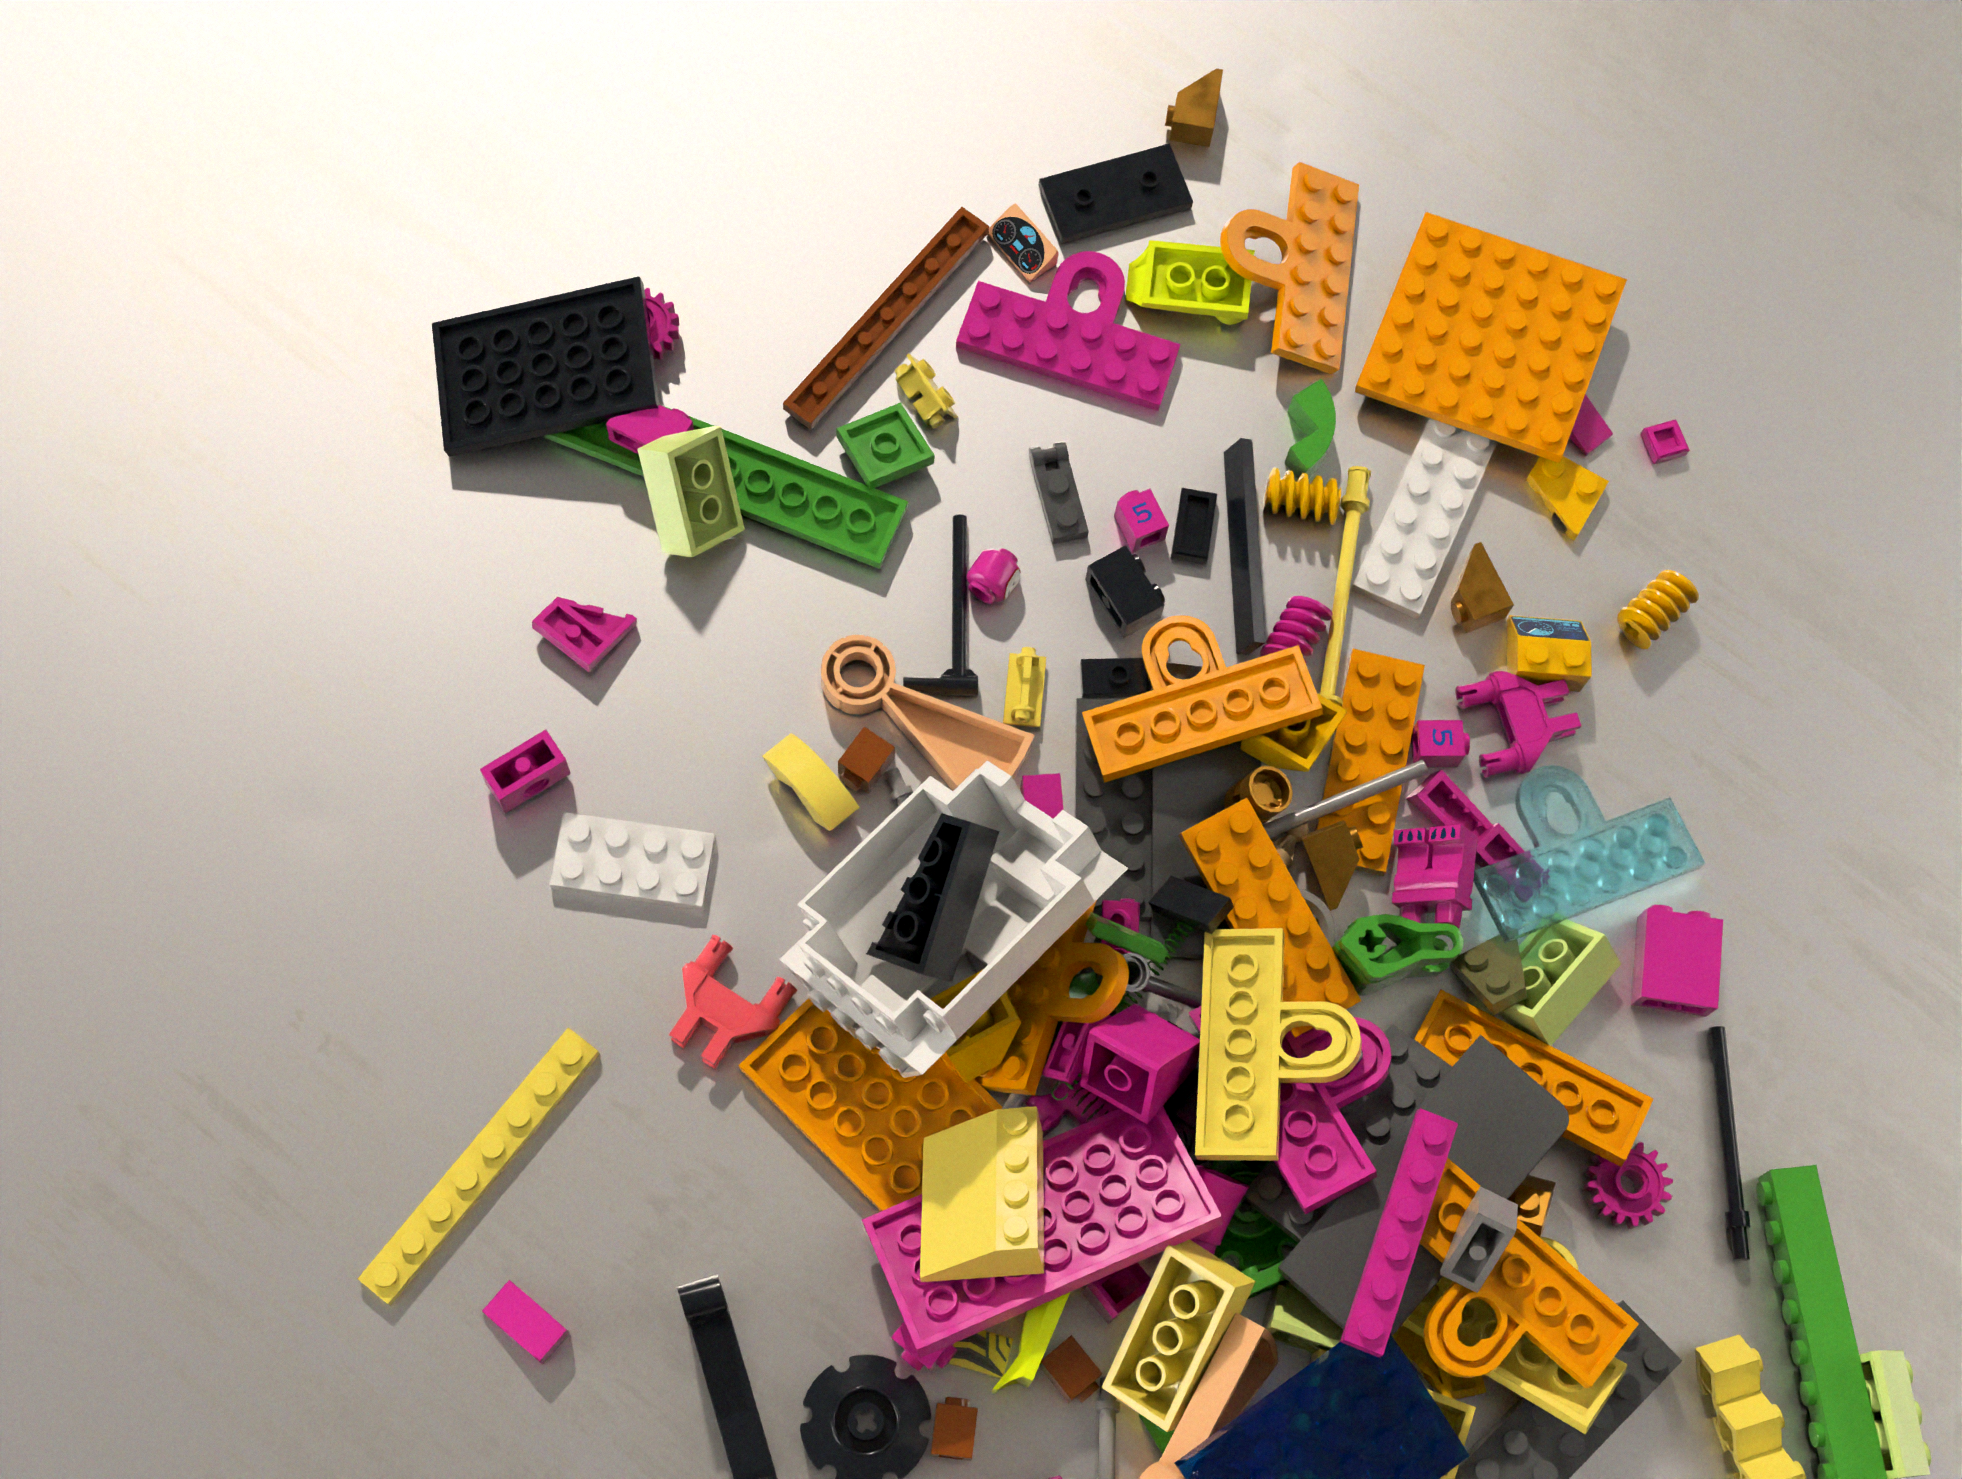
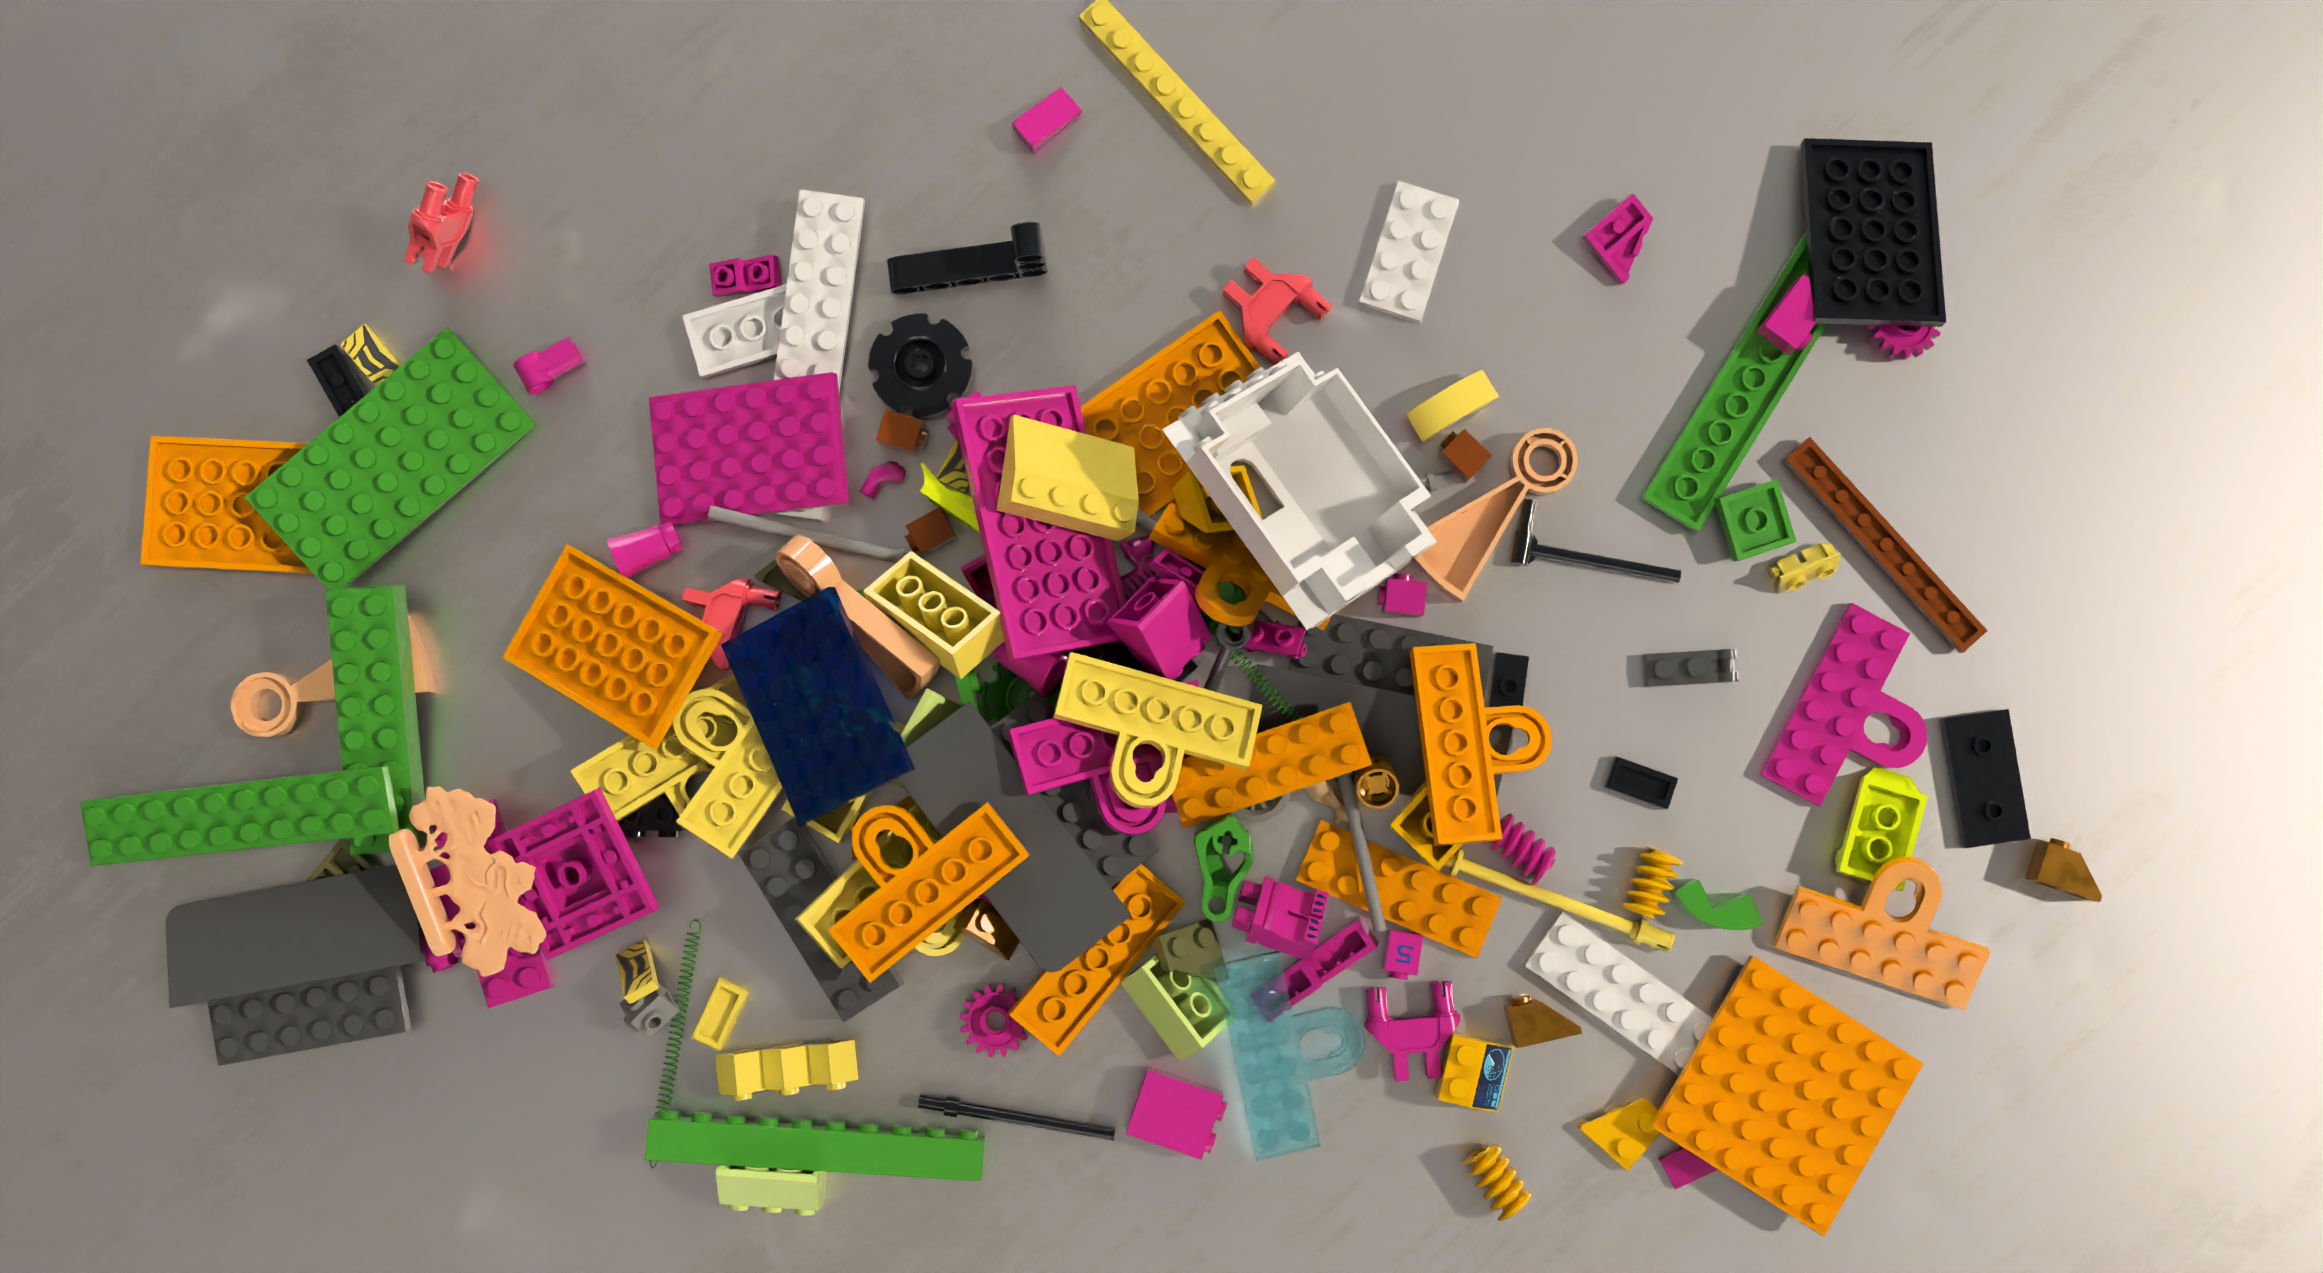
camera: 110 degrees right, 15 degrees up
dark pink brick [480,729,571,814] -> none
yellowish green slope [637,426,745,558] -> none
black wedge [866,813,1000,982] -> none
dark pink head [967,548,1021,604] -> none
slope [987,203,1059,283] -> none
light yellow hinge [1003,647,1046,728] -> none
black brick [1085,545,1165,639] -> none
bright green tile [1086,912,1168,964] -> none
dark pink brick [1114,489,1169,553] -> none
black tile [1148,876,1234,934] -> none
black tile [1223,438,1266,655] -> none
pearl gold slope [1301,820,1363,911] -> none
dark pink plate [1340,1108,1458,1358] -> none
light grey slope [1440,1186,1518,1293] -> none
dark pink tile [1640,419,1690,465] -> none
none -> dark pink arm [860,461,905,499]

